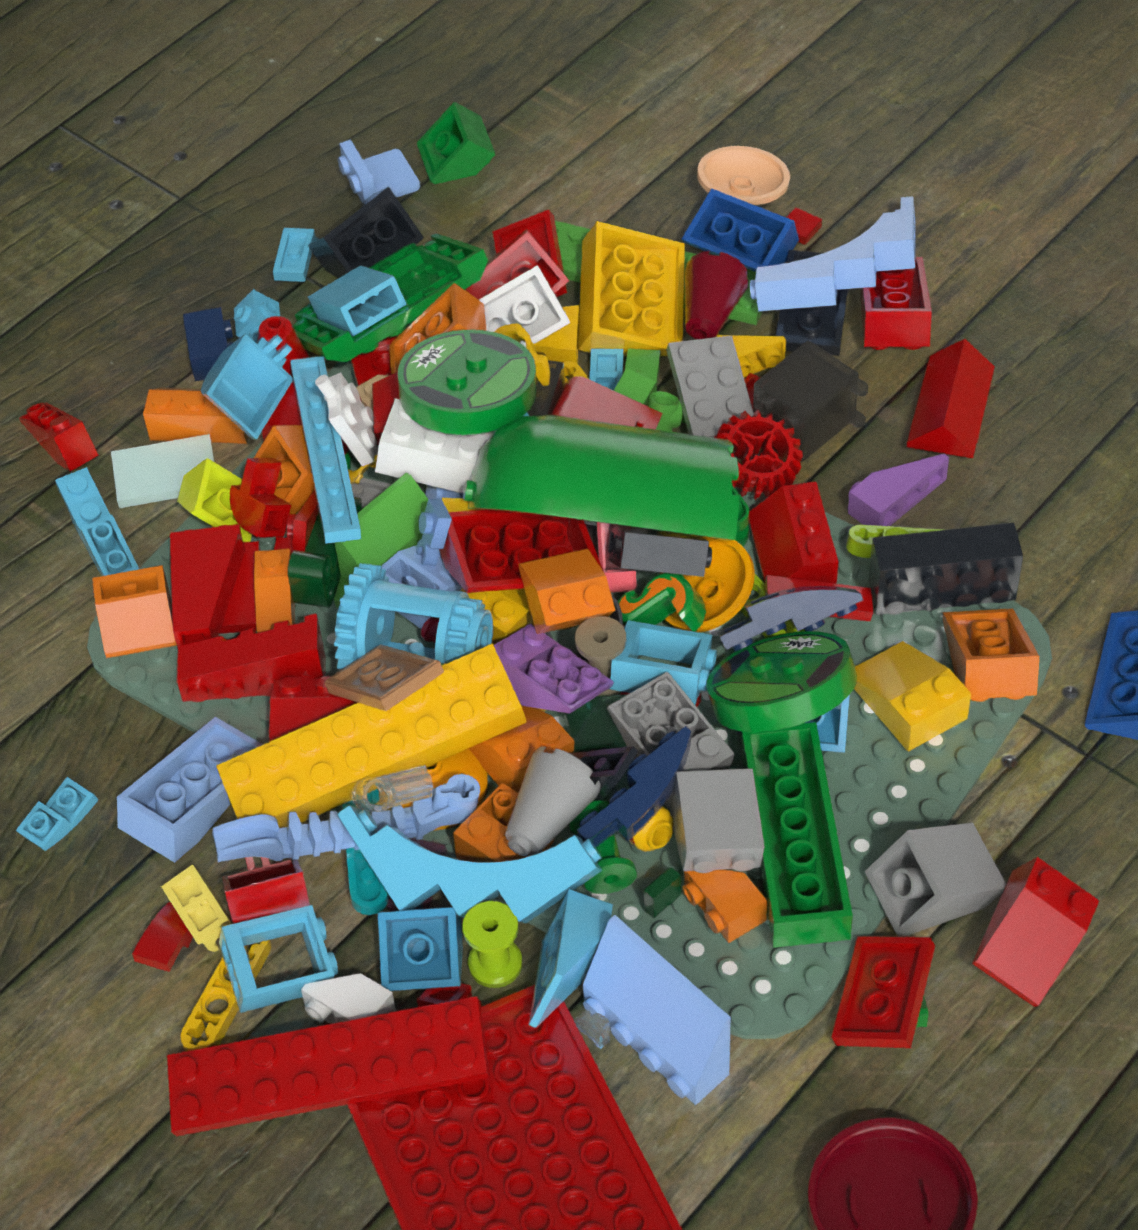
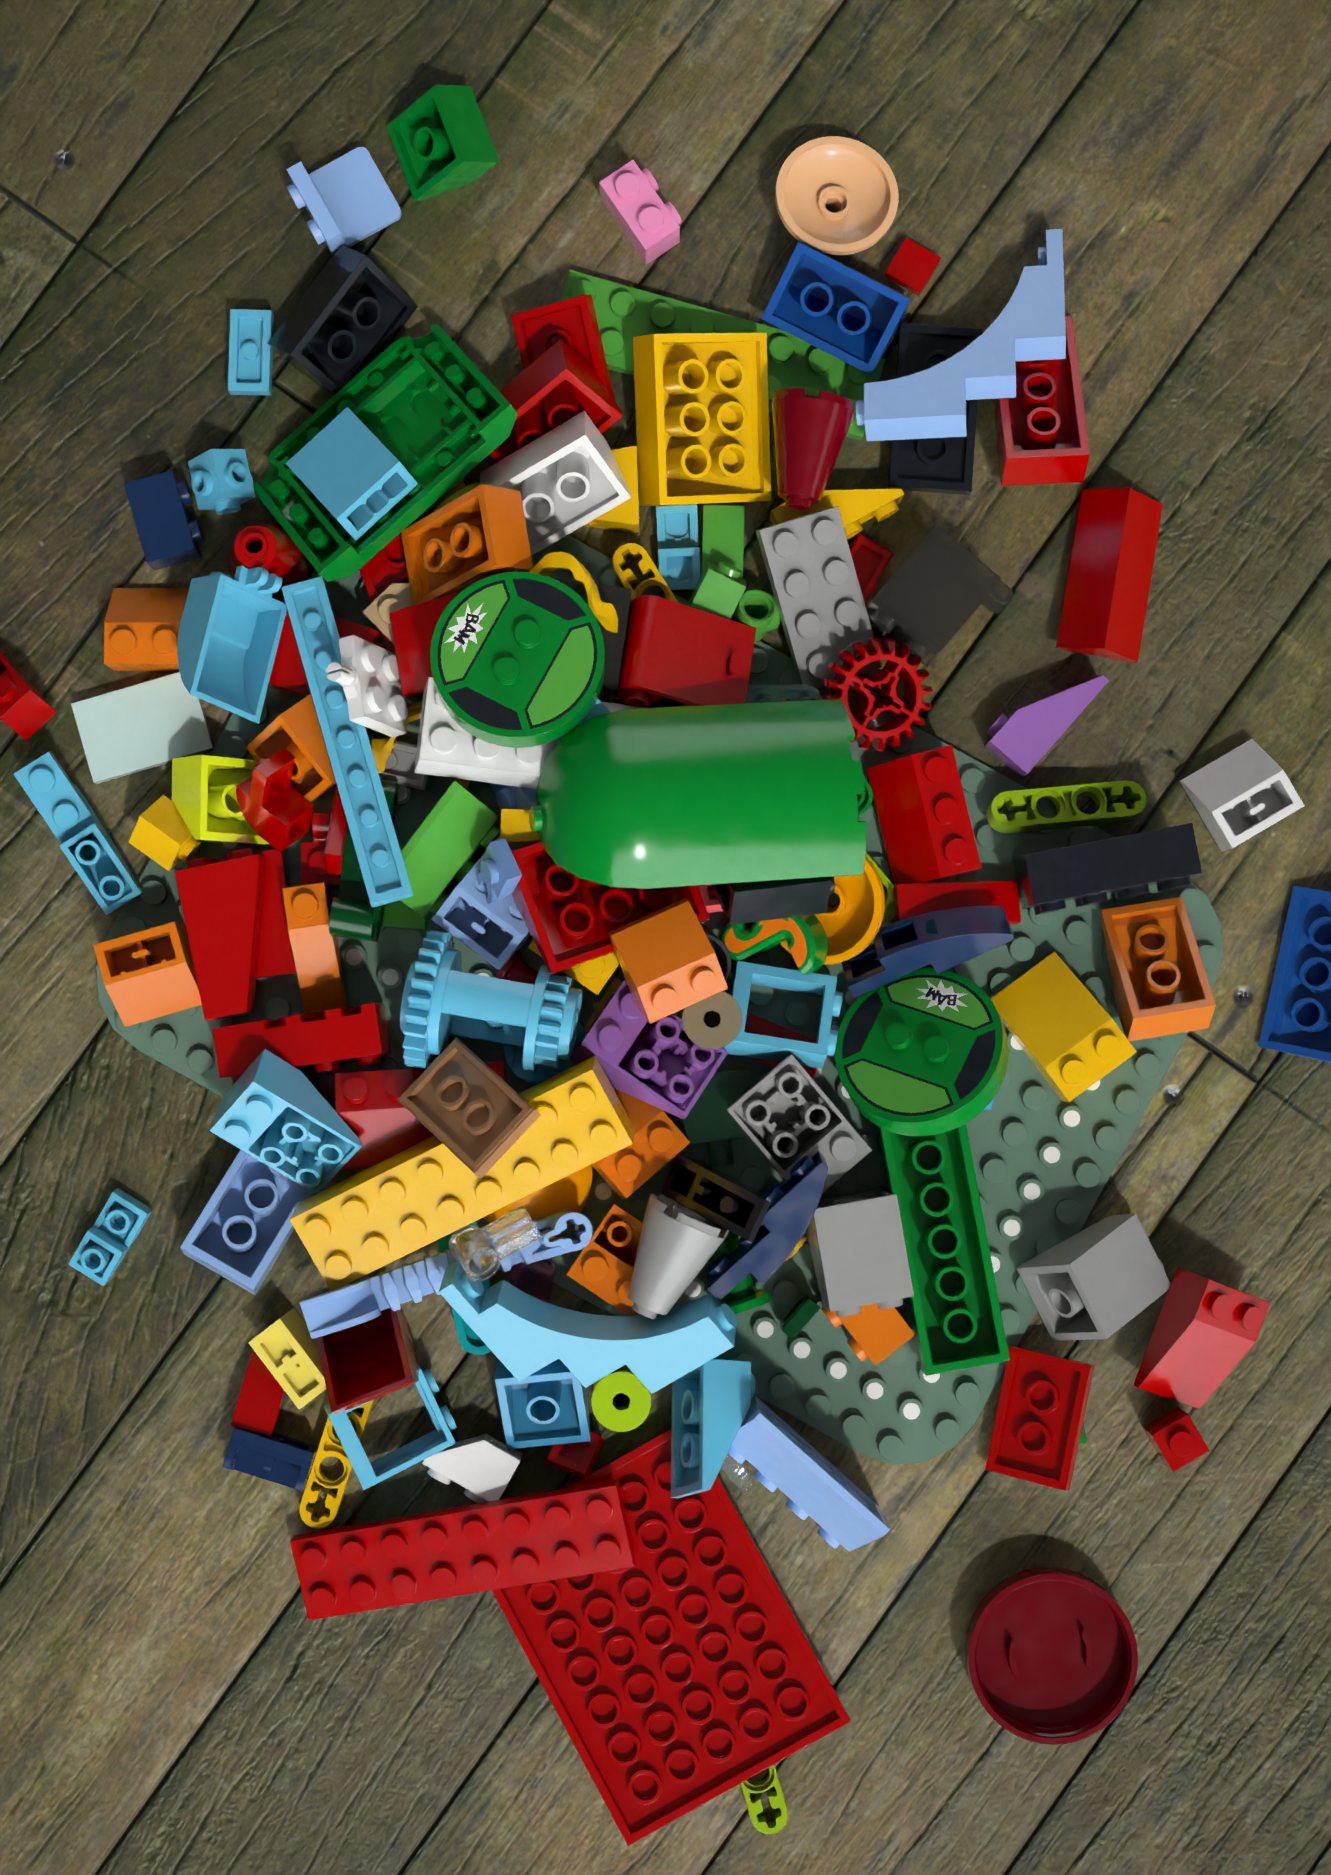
camera: 10 degrees left, 35 degrees up
none -> yellow brick [129,795,201,871]
none -> medium azure slope [210,1049,363,1194]
none -> dark blue hinge [223,1427,318,1493]
none -> bright pink brick [599,159,682,265]
none -> red brick [1142,1407,1210,1472]
none -> white slope [1180,739,1305,852]

